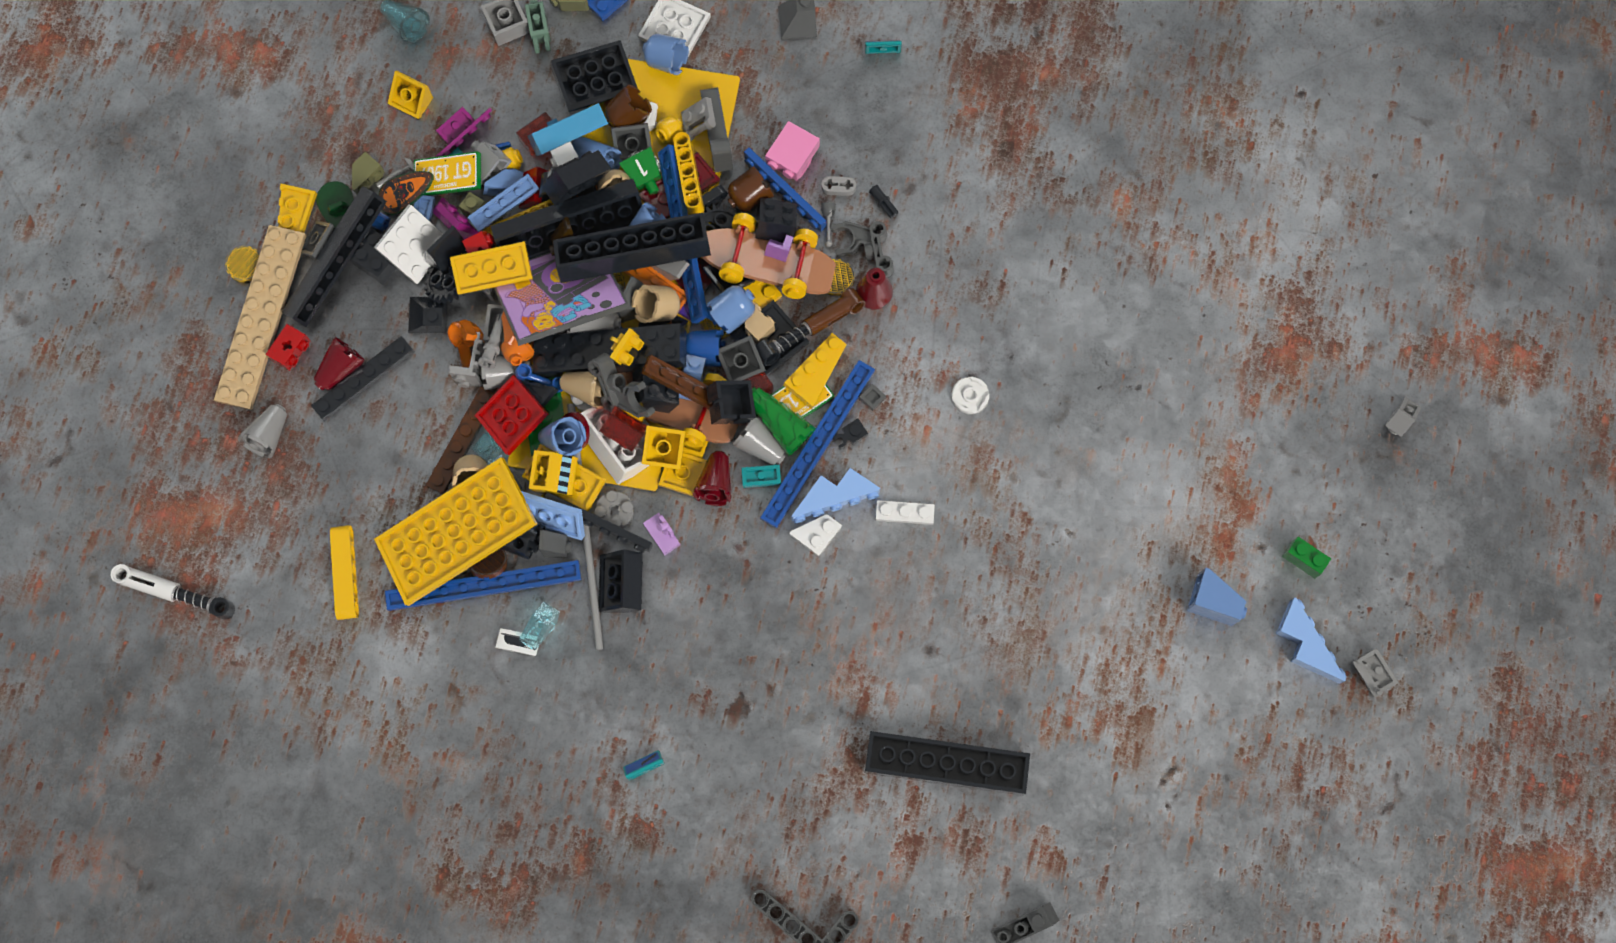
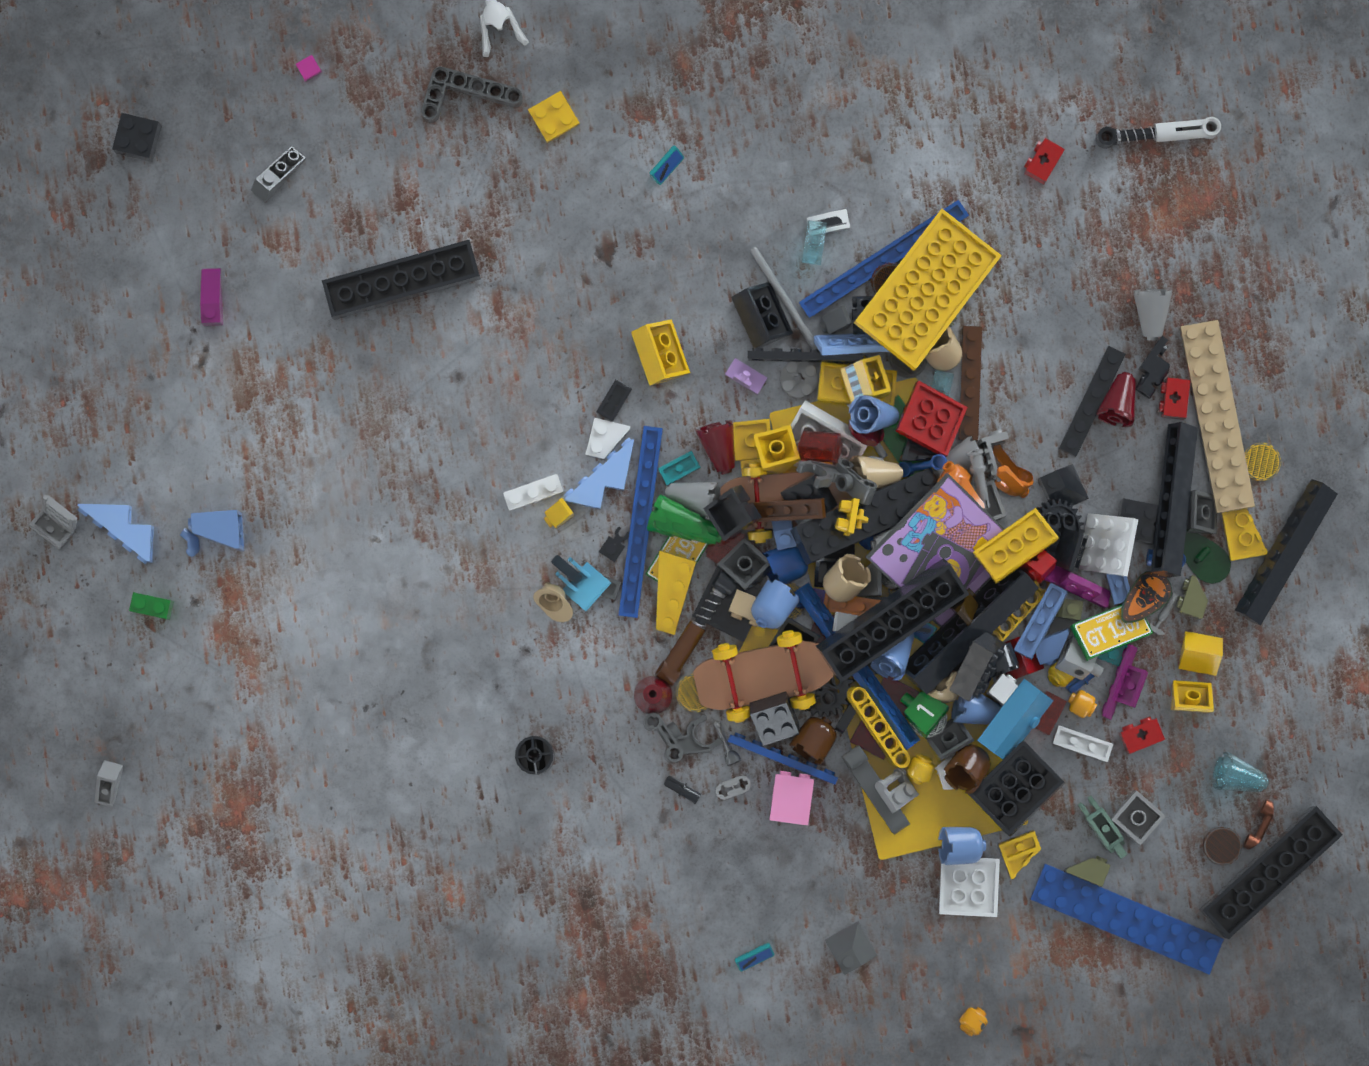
camera: 155 degrees right, 10 degrees up
yellow beam [330,525,359,620] -> none
medium lavender panel [764,235,793,262] -> none
white tile [951,377,990,414] -> none
none -> medium blue arm [180,528,200,557]
none -> magenta slope [200,268,223,326]
none -> black cylinder [515,736,555,775]
none -> yellow plate [528,91,580,143]
none -> tan piece [533,582,573,622]
none -> yellow slope [544,498,574,529]
none -> medium azure plate [551,555,611,611]
none -> black plate [596,379,632,422]
none -> yellow slope [631,319,690,386]
none -> yellow wing [998,830,1041,879]
none -> red brick [1024,138,1065,185]
none -> white plate [1052,725,1113,762]
none -> light orange head [1067,690,1097,718]
none -> red brick [1119,716,1165,754]
none -> black plate [1136,336,1170,399]
none -> yellow slope [1178,631,1223,676]
none -> black brick [1234,479,1338,625]

